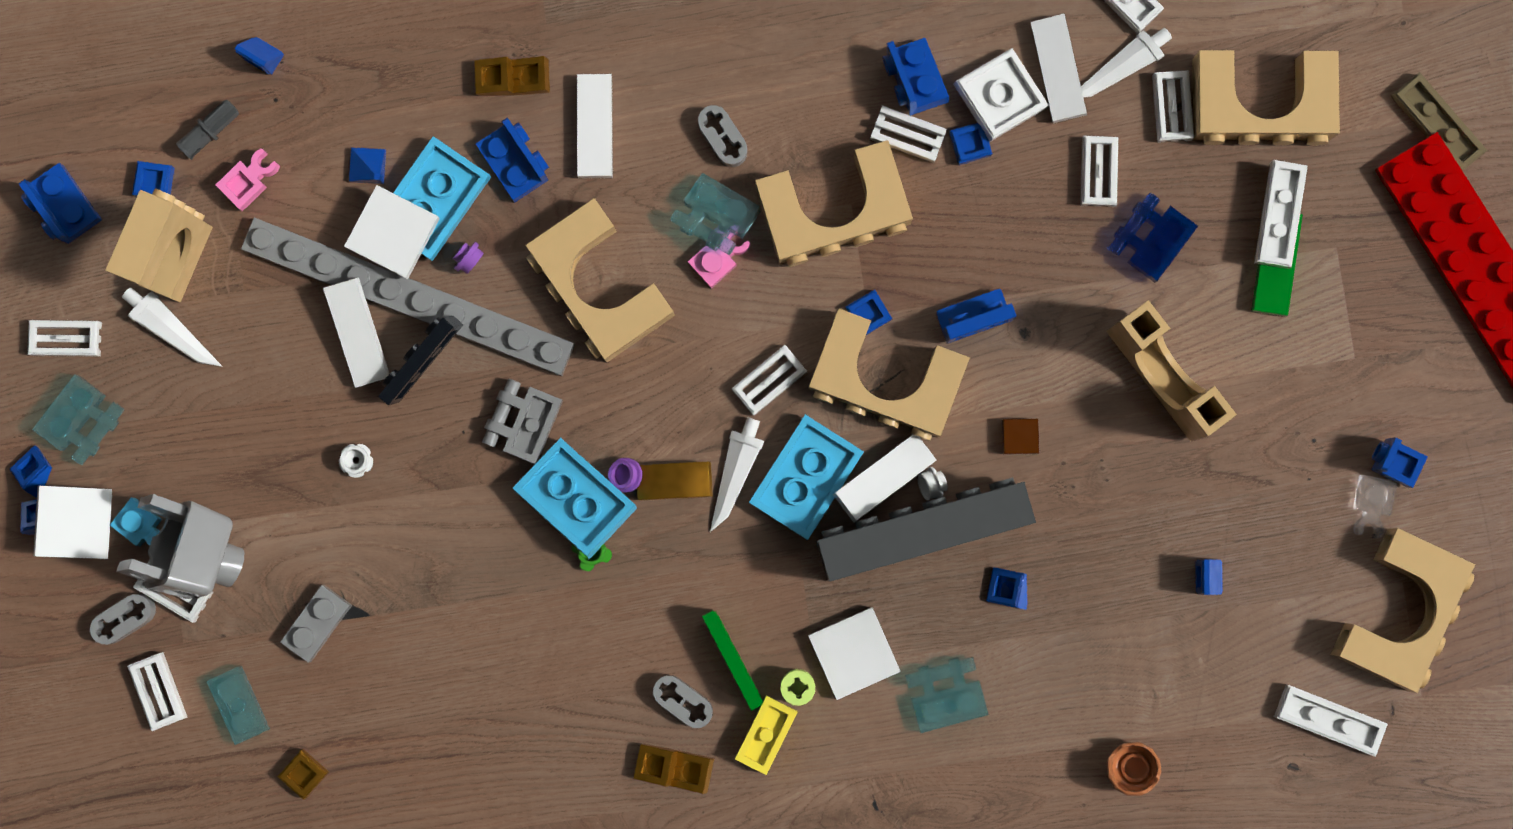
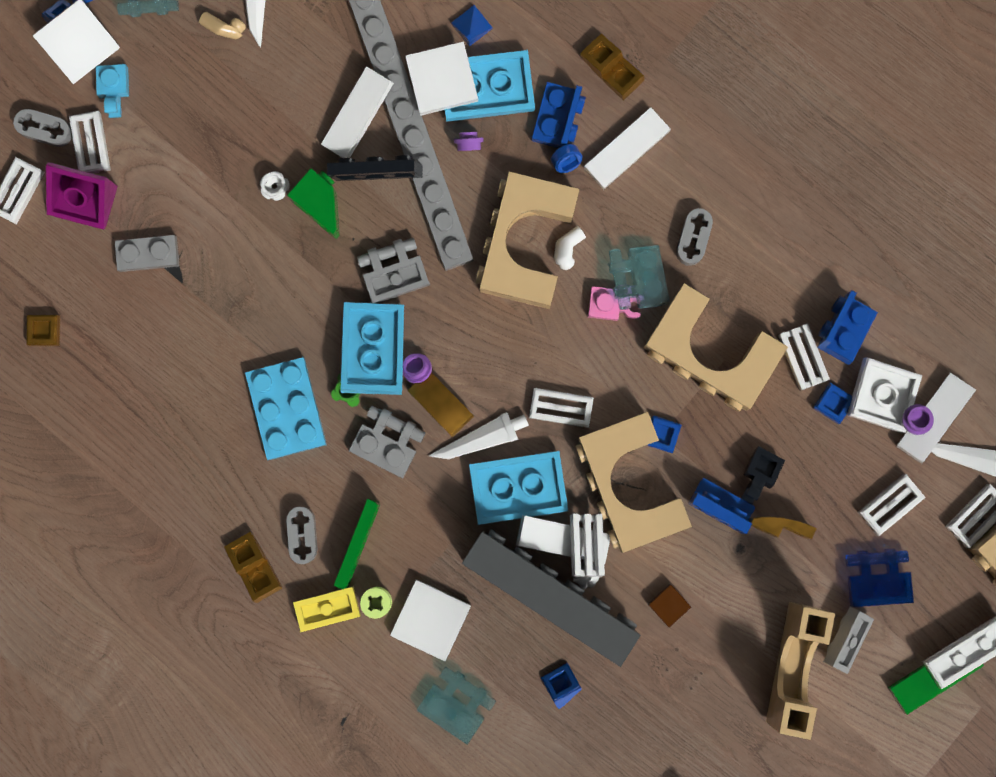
camera: 45 degrees right, 0 degrees up
light grey piece [116,494,245,599] -> none
clear light blue plate [206,666,270,745] -> none
none -> magenta slope [46,162,118,230]
none -> tan arm [199,12,246,40]
none -> medium azure plate [245,357,327,460]
none -> green slope [287,168,340,239]
none -> light grey plate [349,406,426,478]
none -> blue tile [551,144,582,173]
none -> white arm [554,226,586,270]
none -> white tile [570,514,605,577]
none -> black plate [741,446,785,505]
none -> pearl gold slope [749,517,817,539]
none -> light grey plate [823,607,874,674]
none -> medium lavender plate [902,404,934,435]

